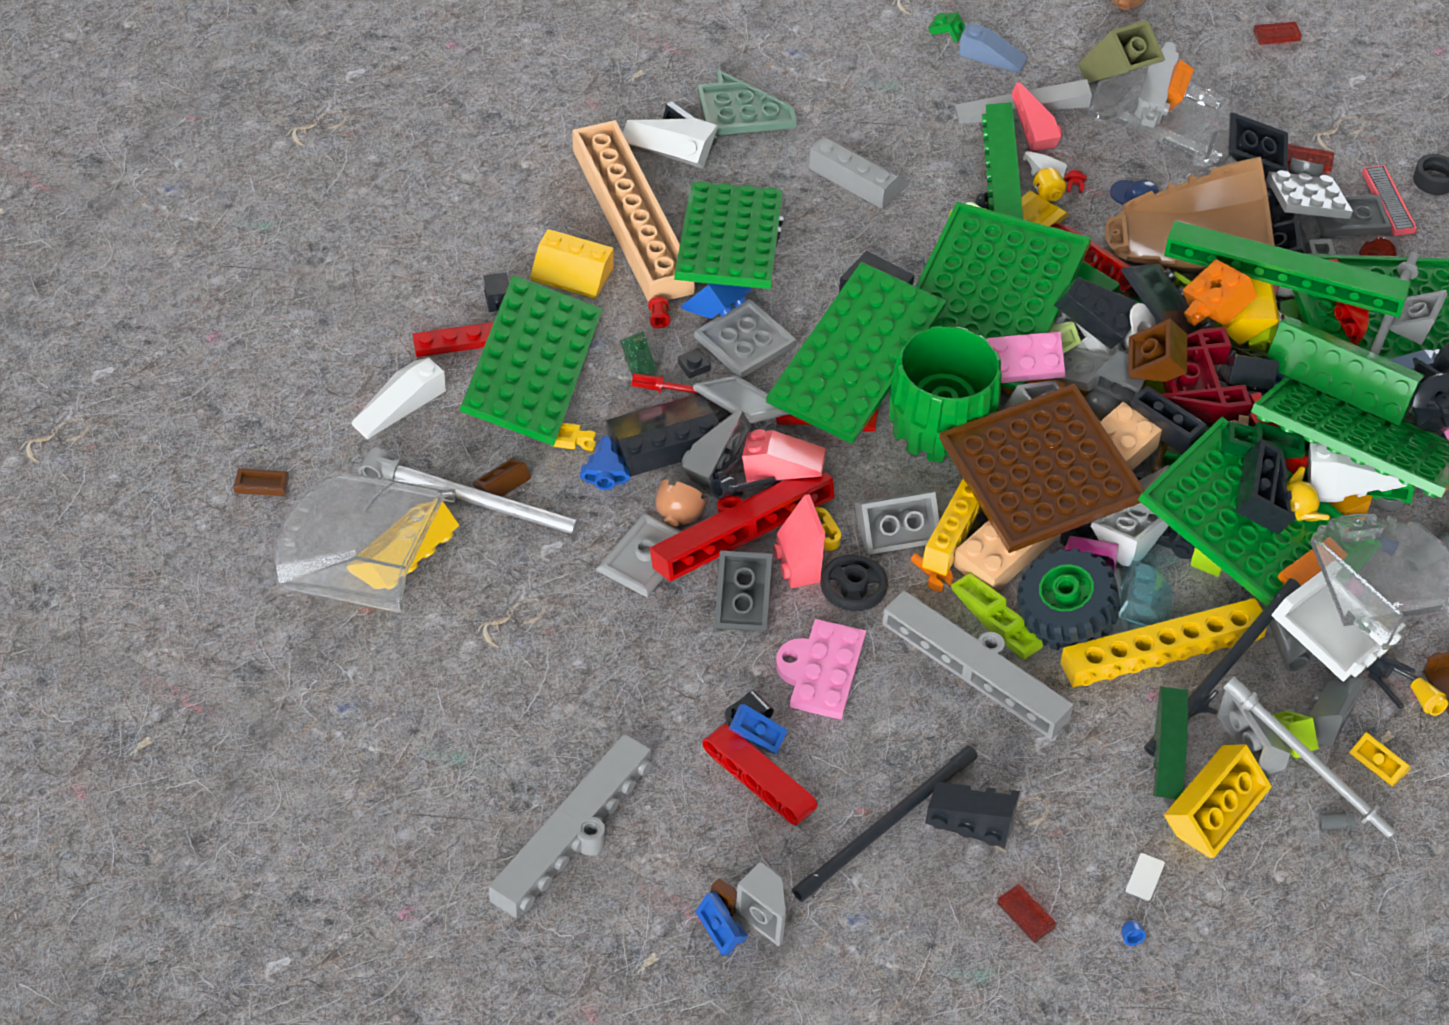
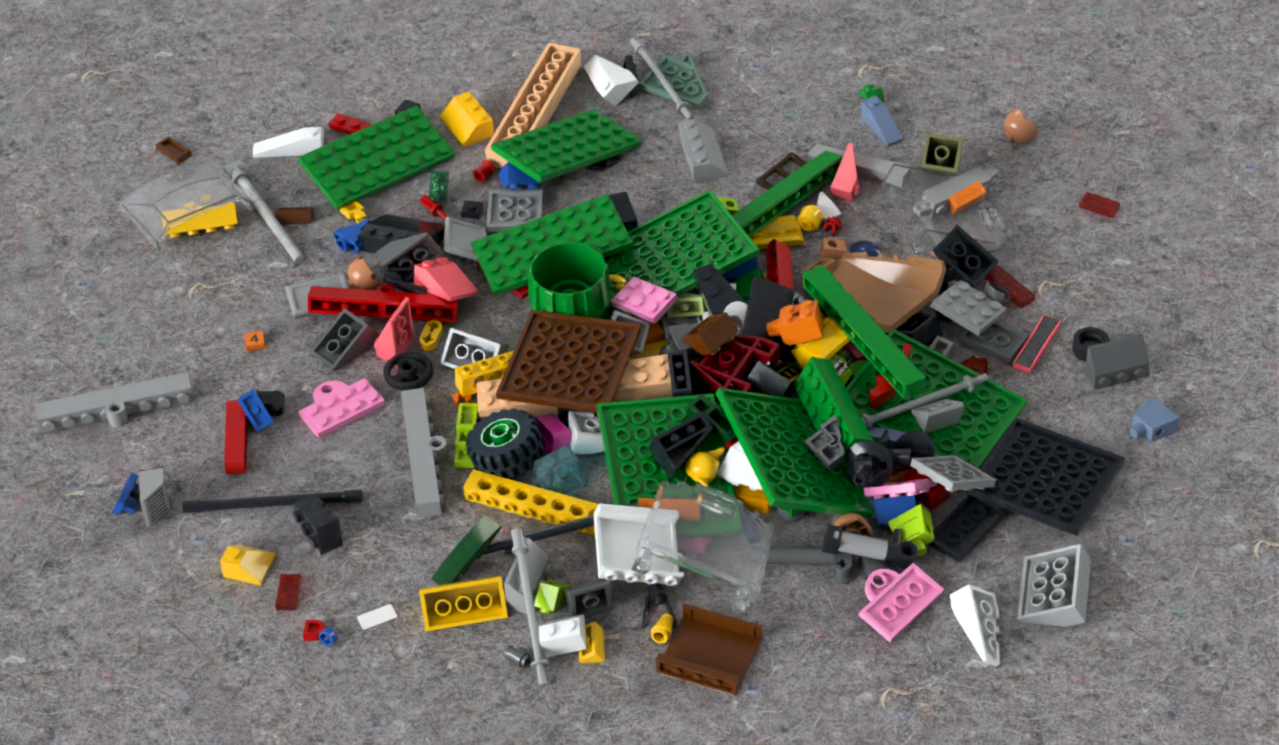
camera: 45 degrees right, 5 degrees down
none -> yellow slope [220,545,277,585]
none -> orange tile [244,331,265,351]
none -> red tile [303,620,325,641]
none -> white slope [539,614,587,658]
none -> light grey bar [630,36,694,120]
none -> dark brown window [756,152,807,190]
none -> dark grey slope [805,415,845,472]
none -> nougat leg [820,237,848,259]

